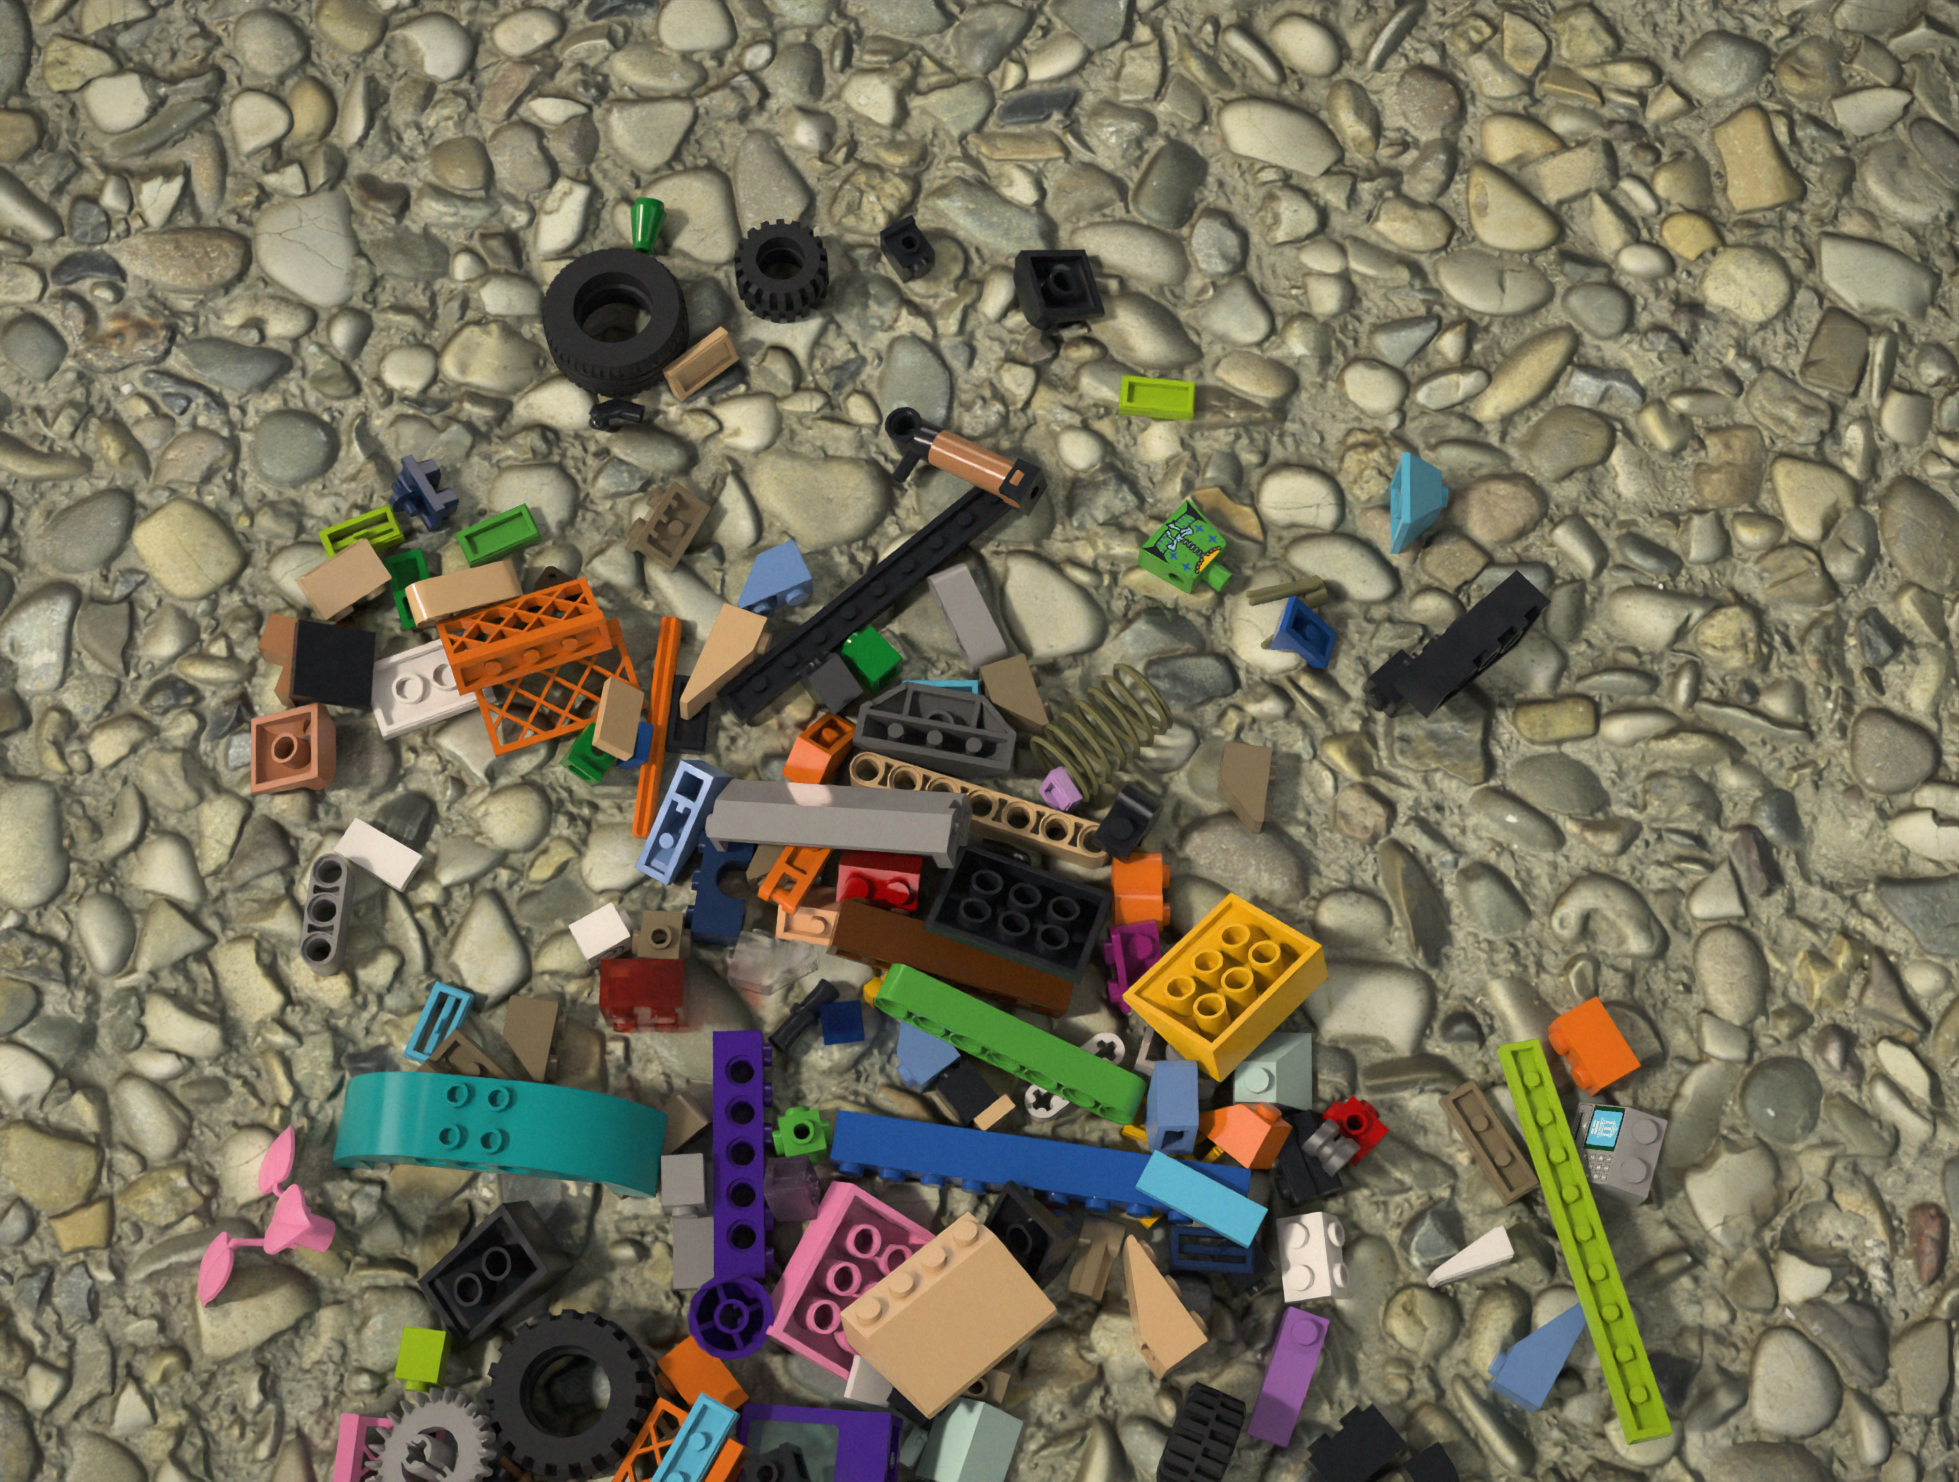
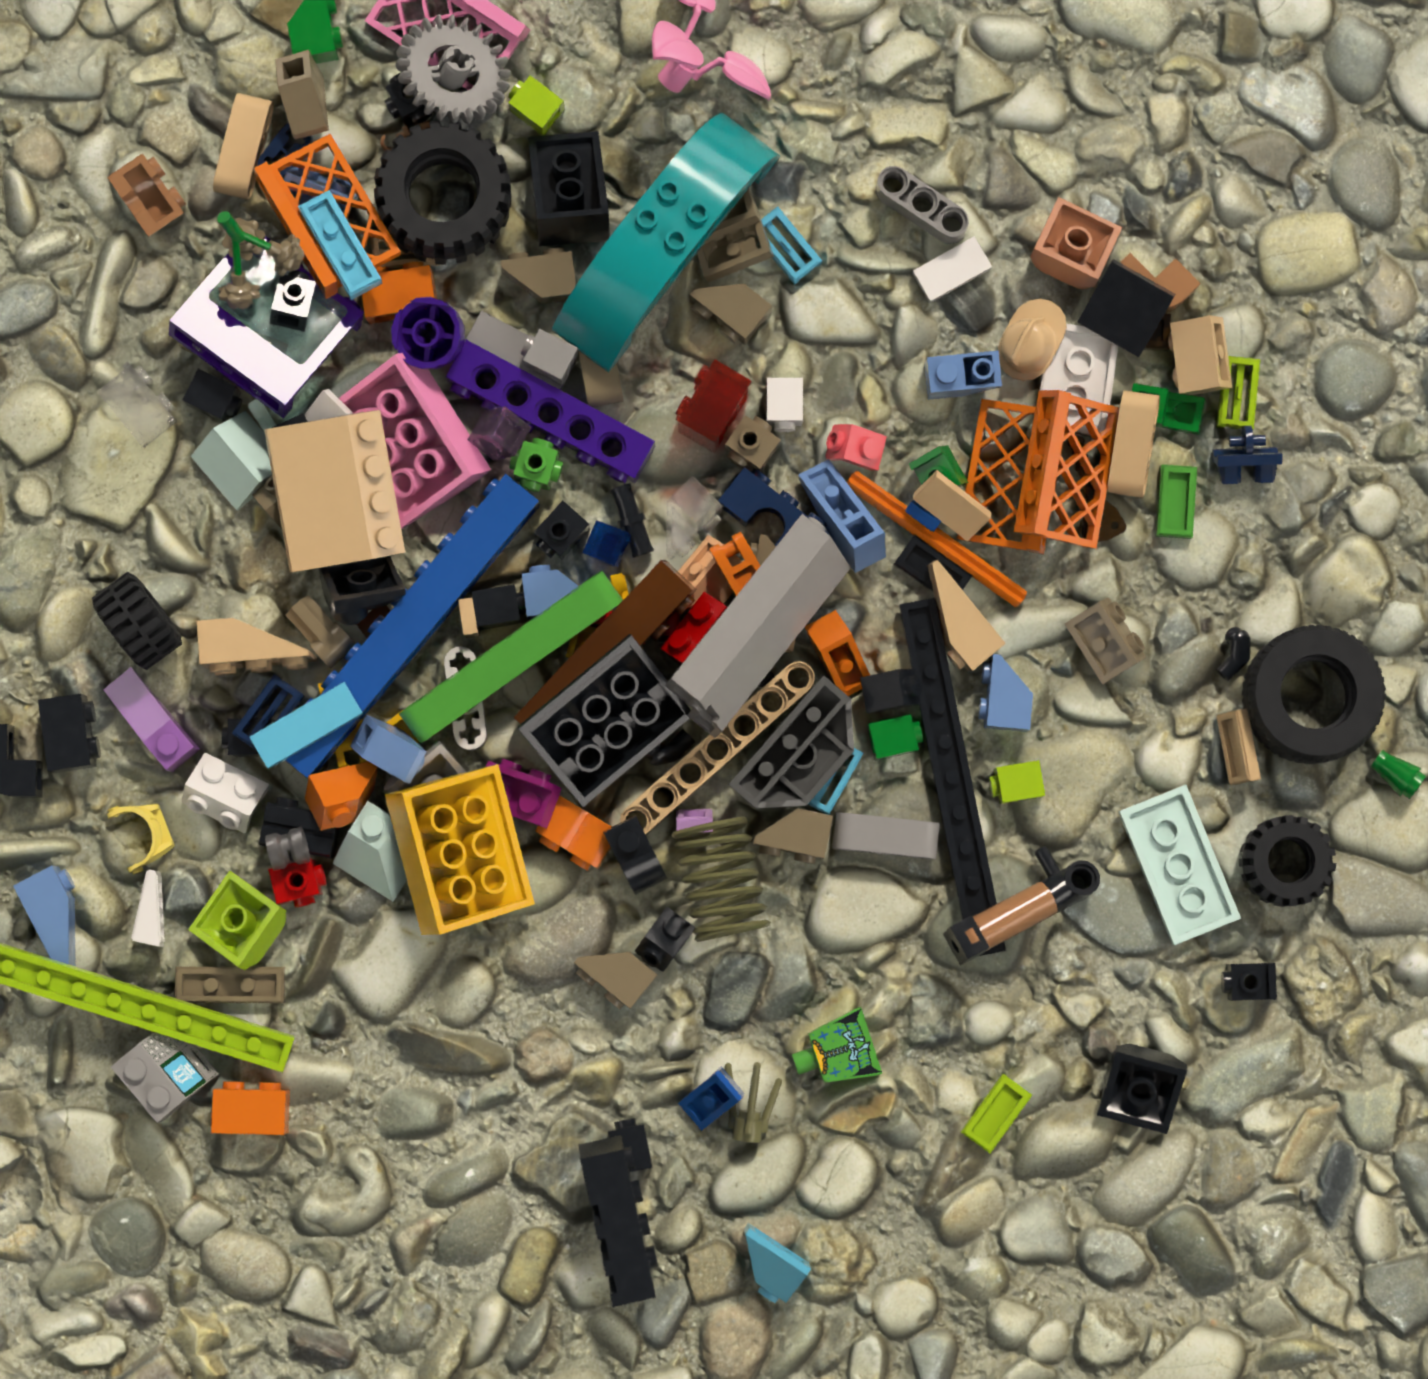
camera: 120 degrees right, 15 degrees up
none -> light yellow helmet [107,804,175,875]
none -> lime slope [188,870,287,970]
none -> dark tan slope [501,248,576,305]
none -> black brick [534,500,591,560]
none -> black bracket [635,907,695,972]
none -> coral bracket [825,424,887,471]
none -> medium blue slope [924,351,1002,400]
none -> lime brick [989,760,1046,804]
none -> tan piece [997,299,1067,381]
none -> light aqua plate [1118,785,1241,945]

